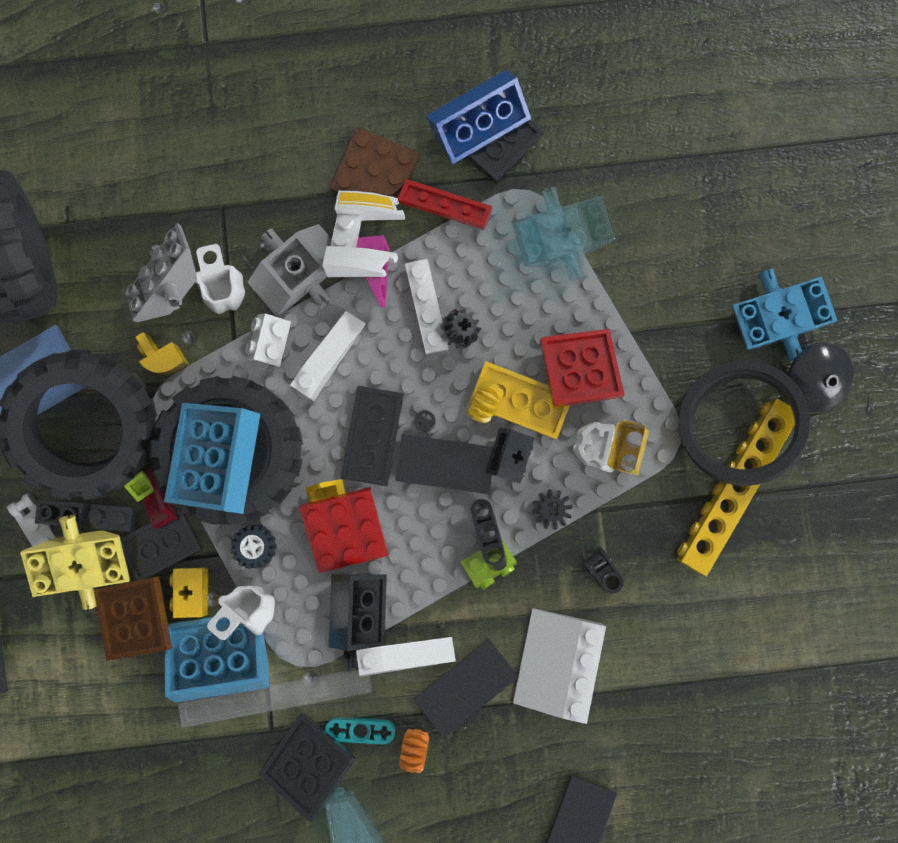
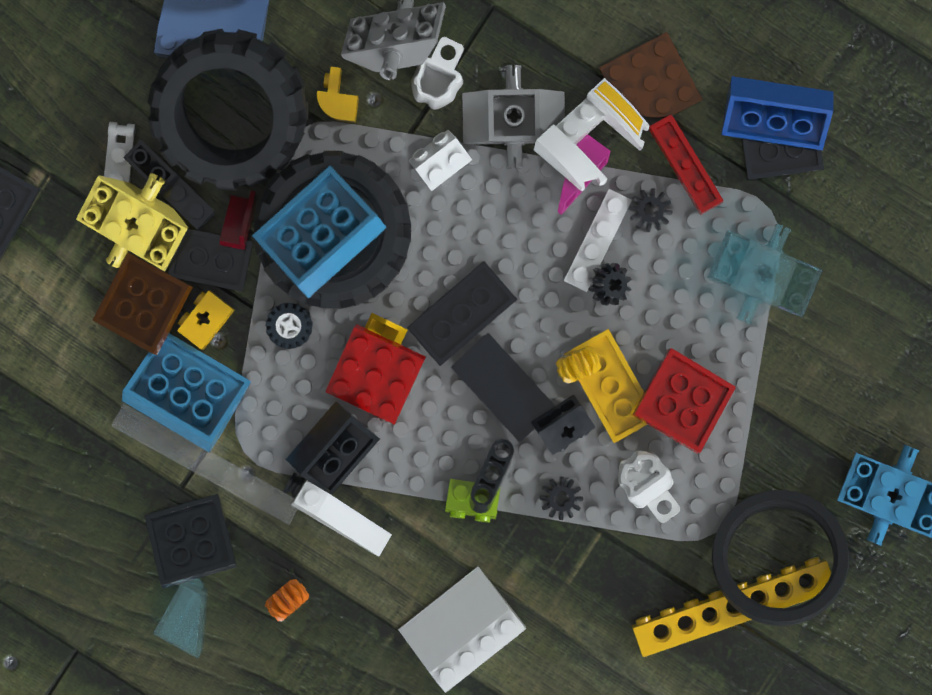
camera: 40 degrees right, 5 degrees up
lime slope [124,470,154,502] -> none
white piece [207,586,275,640] -> none
white slope [290,311,366,401] -> none
teal beam [325,717,396,744] -> none
black bush [414,410,436,432] -> none
black tile [414,638,518,738] -> none
black piece [582,547,624,594] -> none
yellow piece [608,420,649,476] -> none
black dish [788,343,854,413] -> none
none -> black gear [628,188,672,232]

